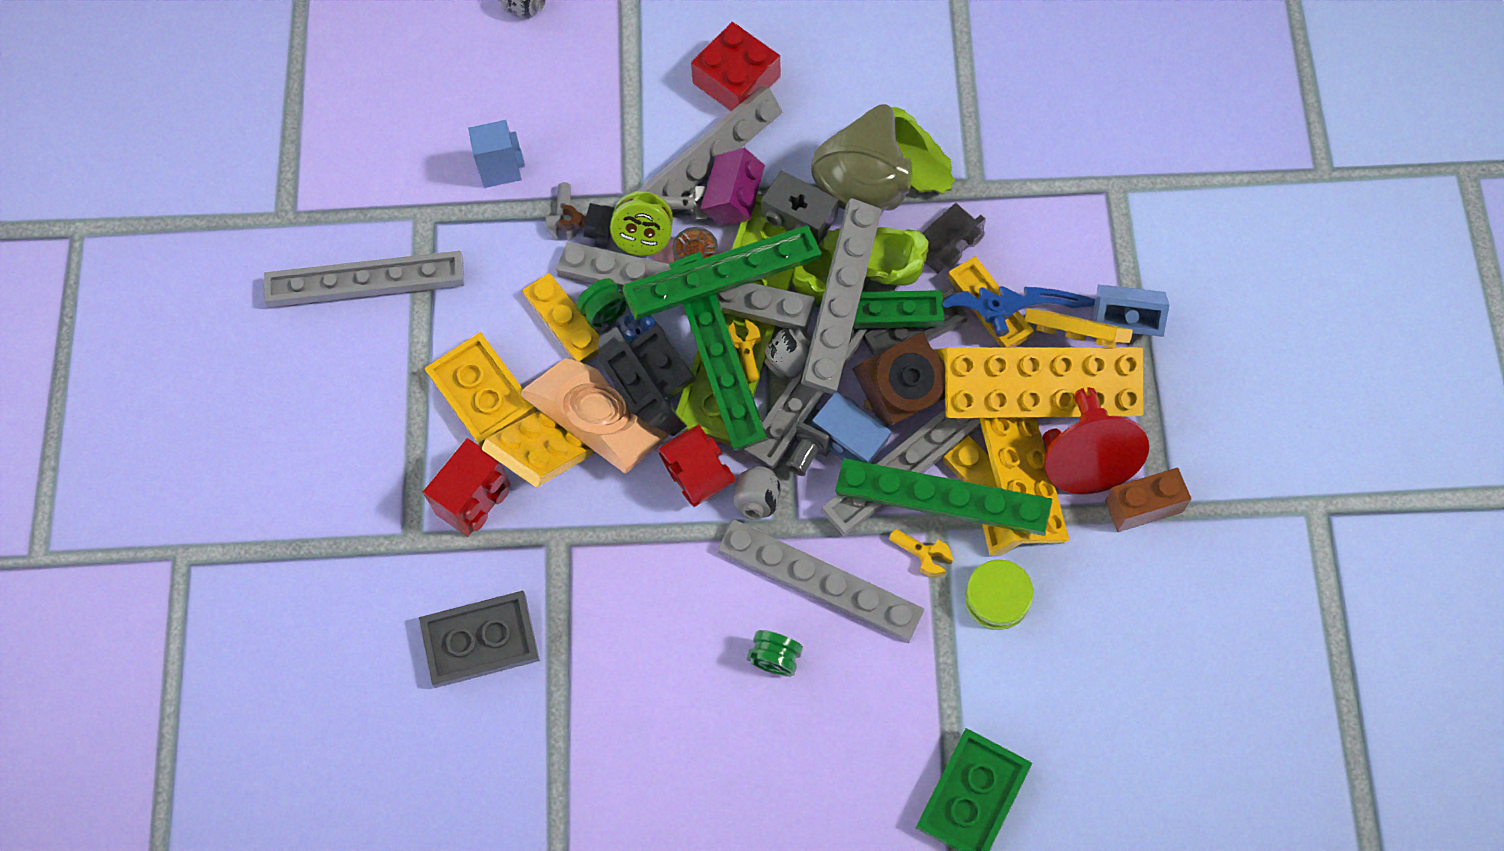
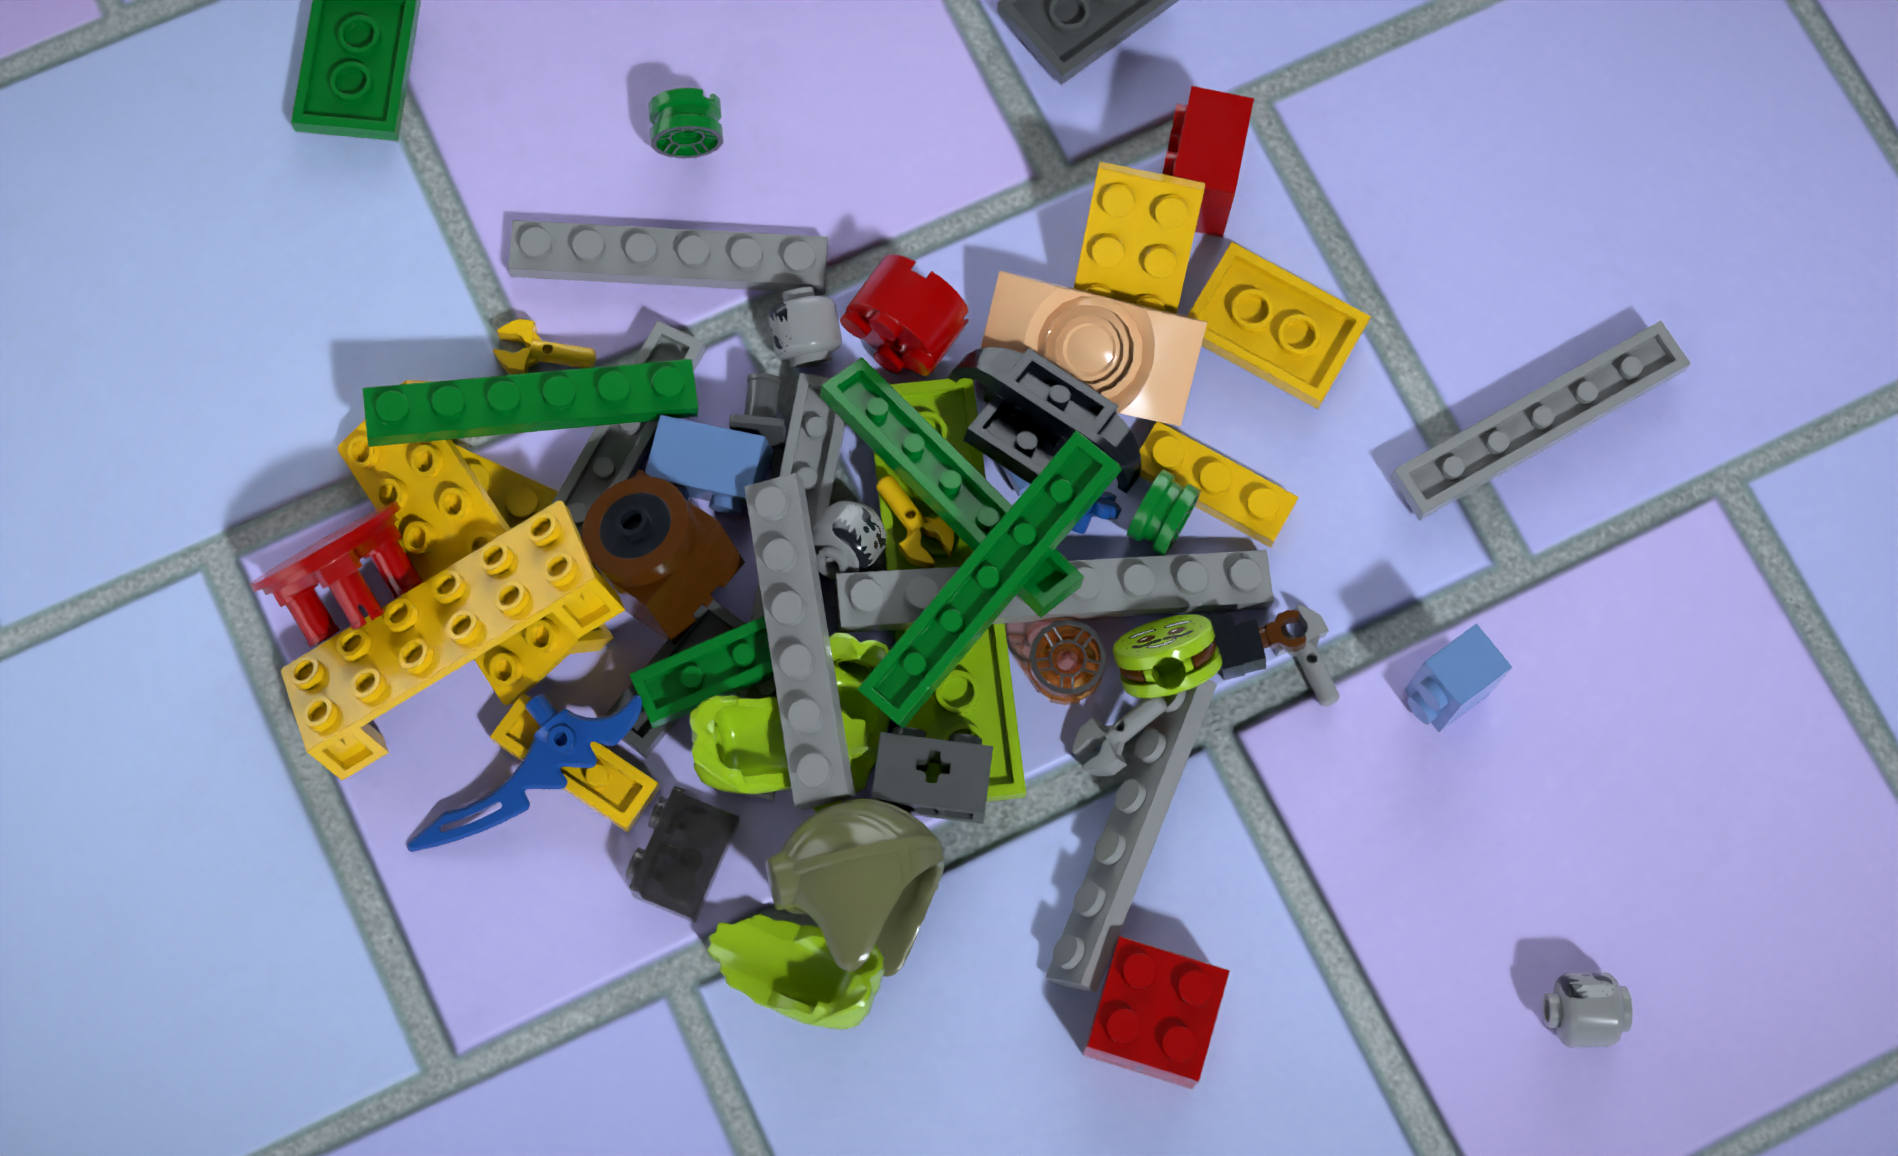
camera: 150 degrees right, 5 degrees up
magenta brick [701,147,765,226] -> none
lime head [965,559,1034,630] -> none
yellow plate [1024,308,1133,348] -> none
medium blue brick [1092,284,1170,337] -> none
dark orange brick [1105,467,1192,532] -> none

